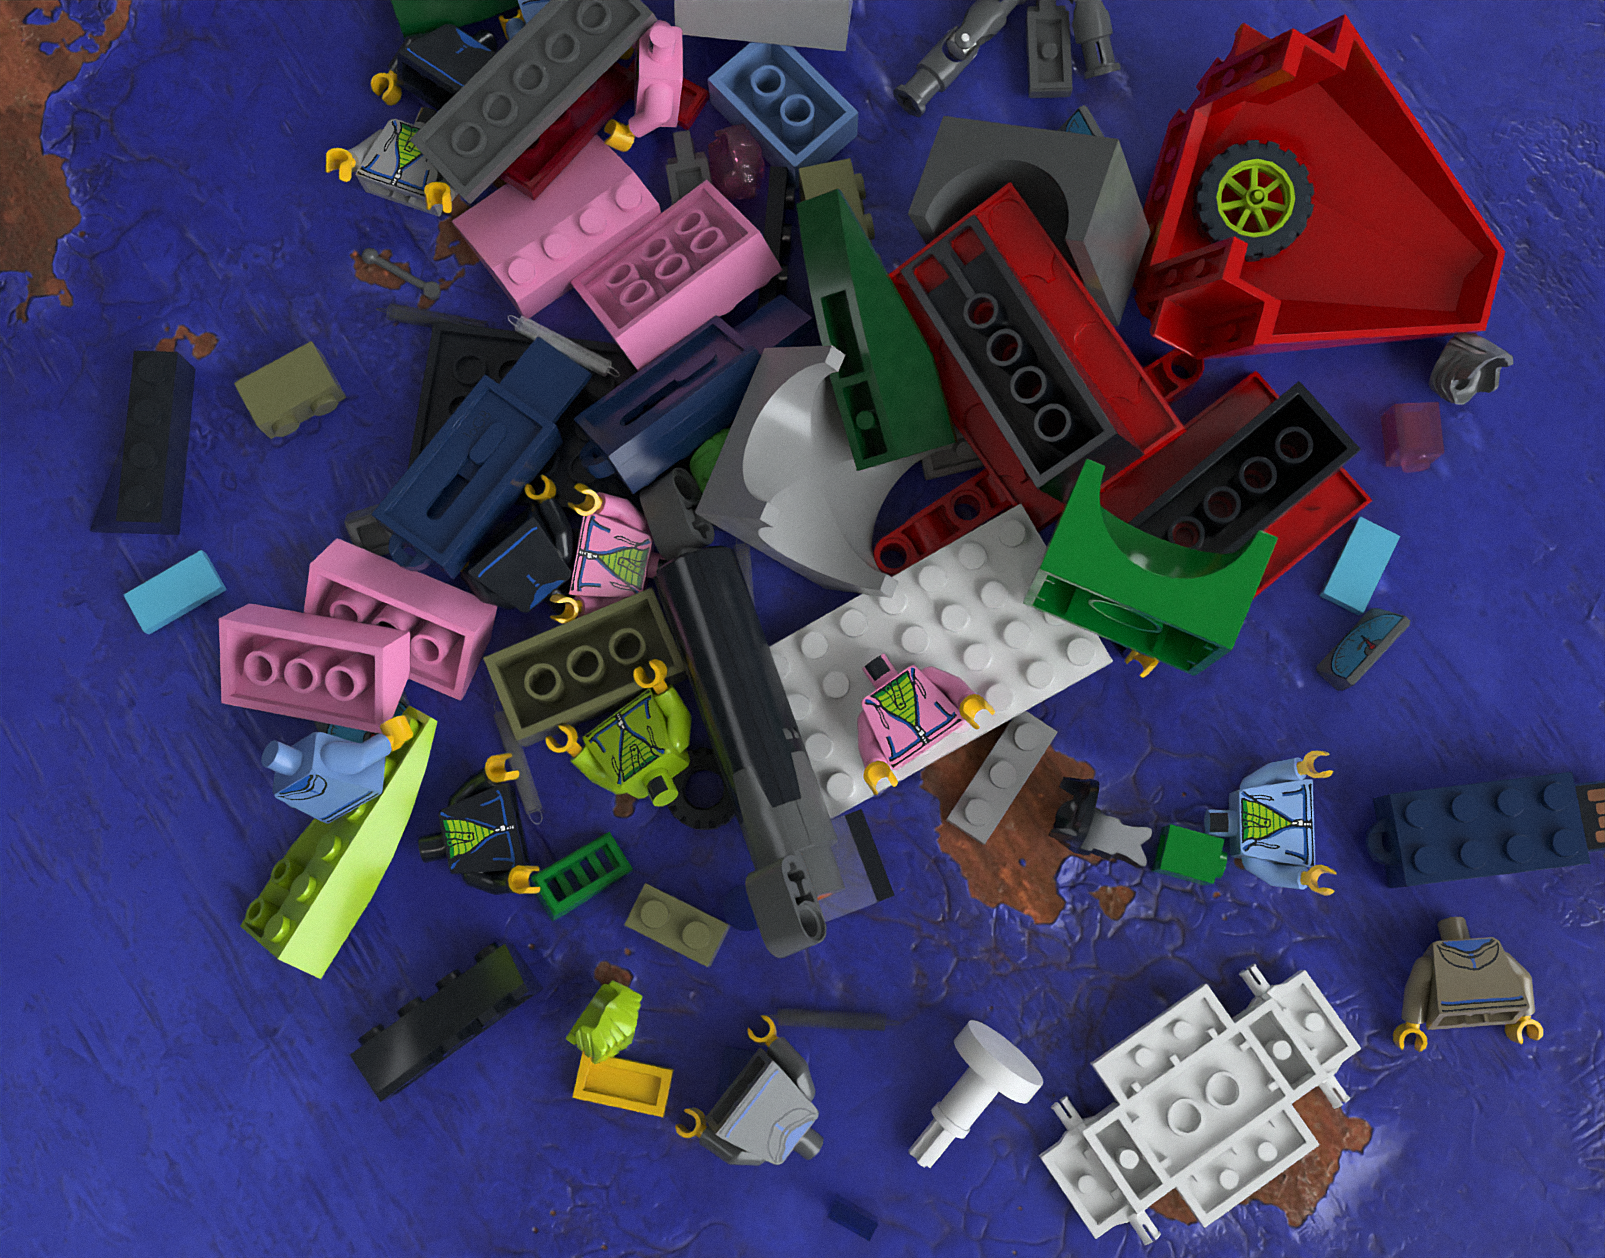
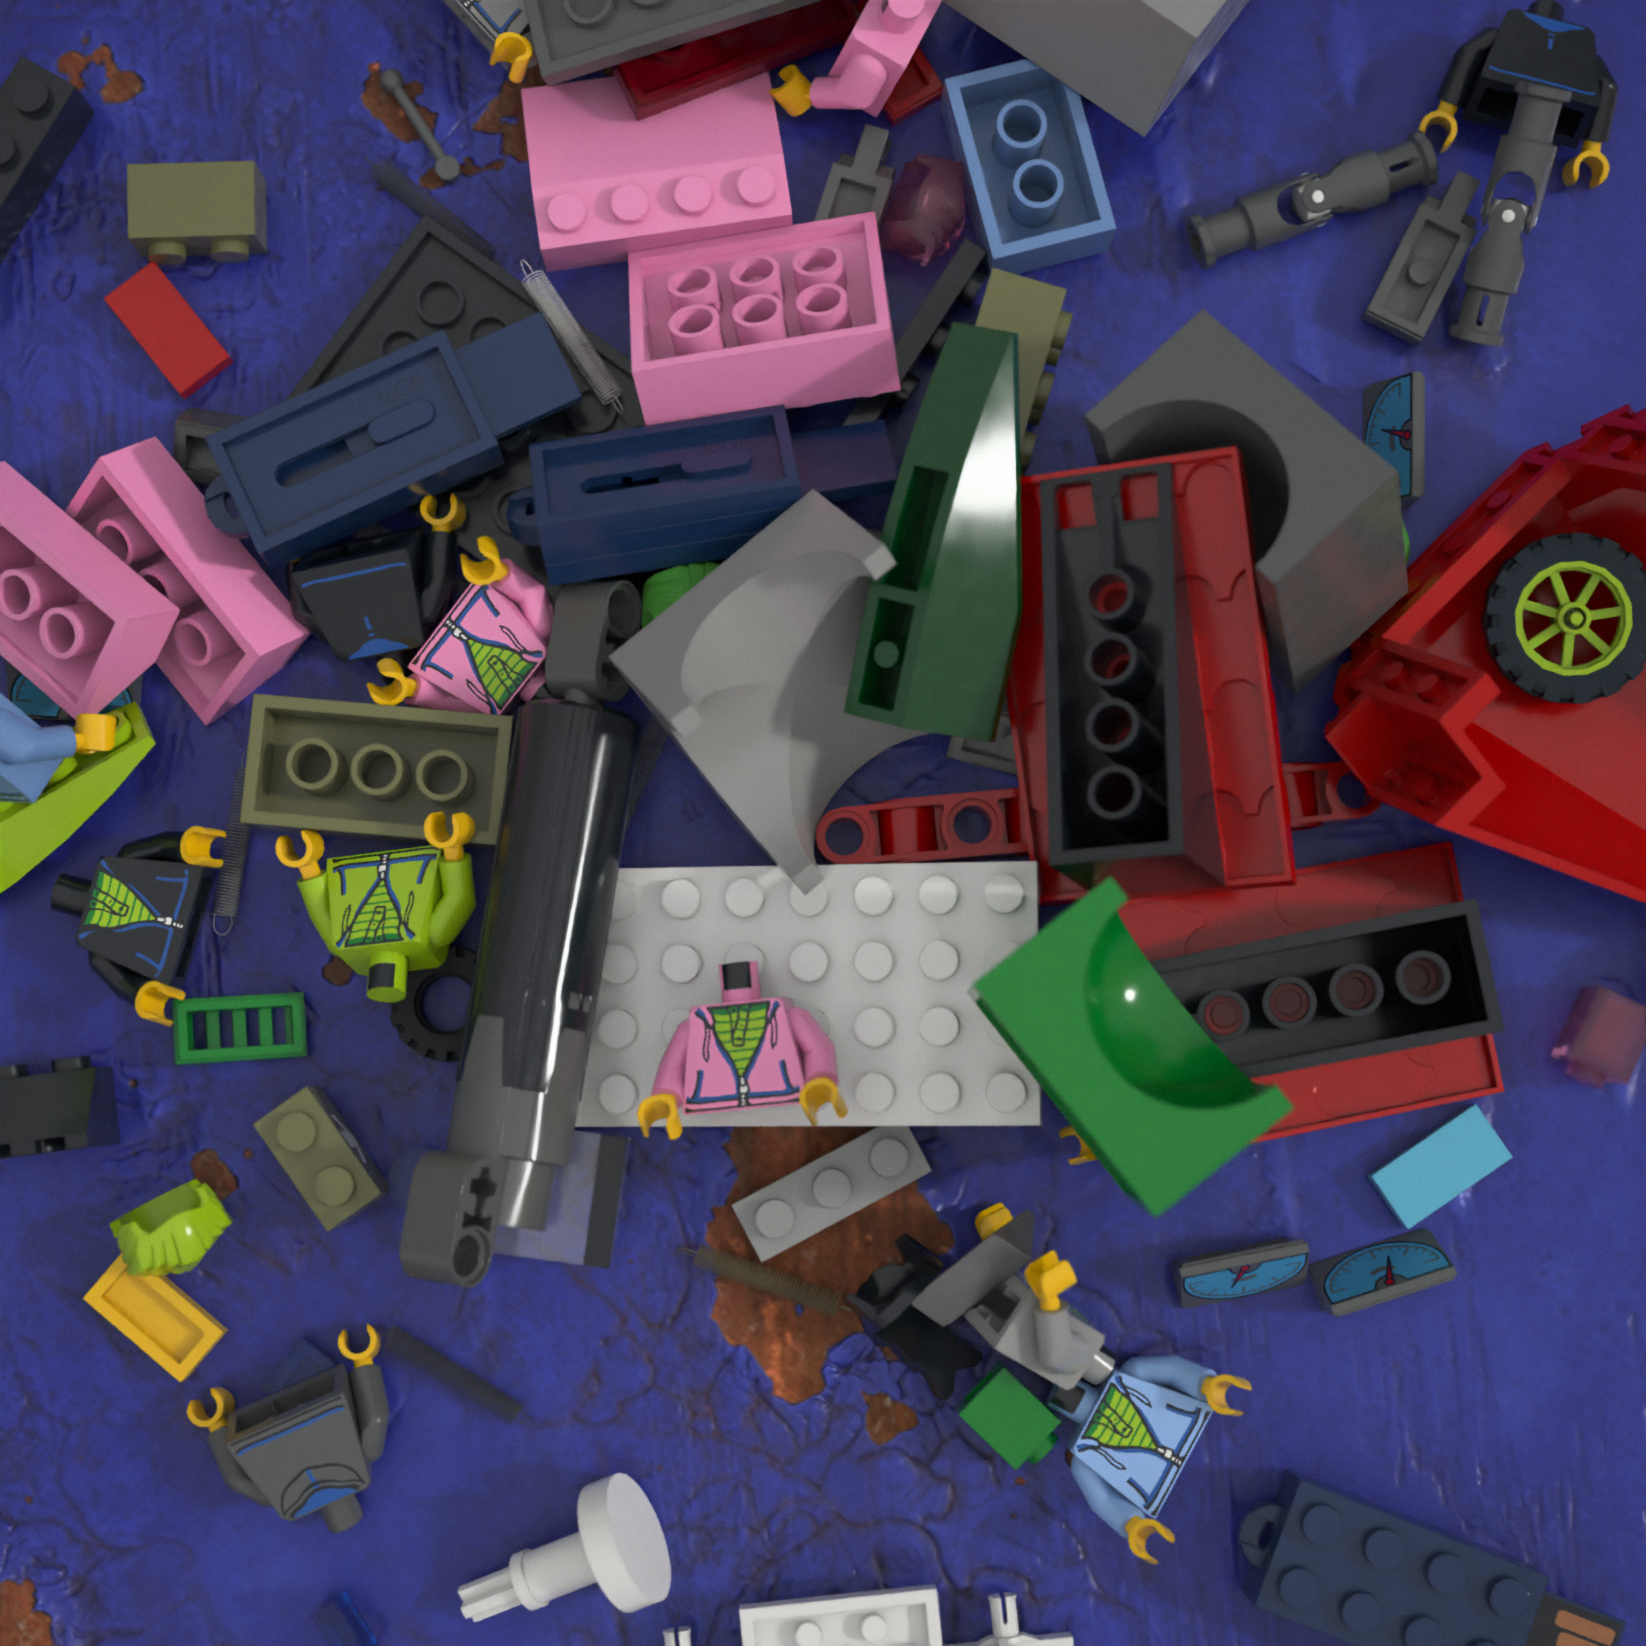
camera: 20 degrees right, 5 degrees up
none -> red tile [103,262,234,400]
none -> dark tan piece [678,1243,853,1317]
none -> flat silver slope [911,1209,1034,1327]
none -> light grey torso [962,1202,1115,1390]
none -> slope [1171,1236,1309,1309]

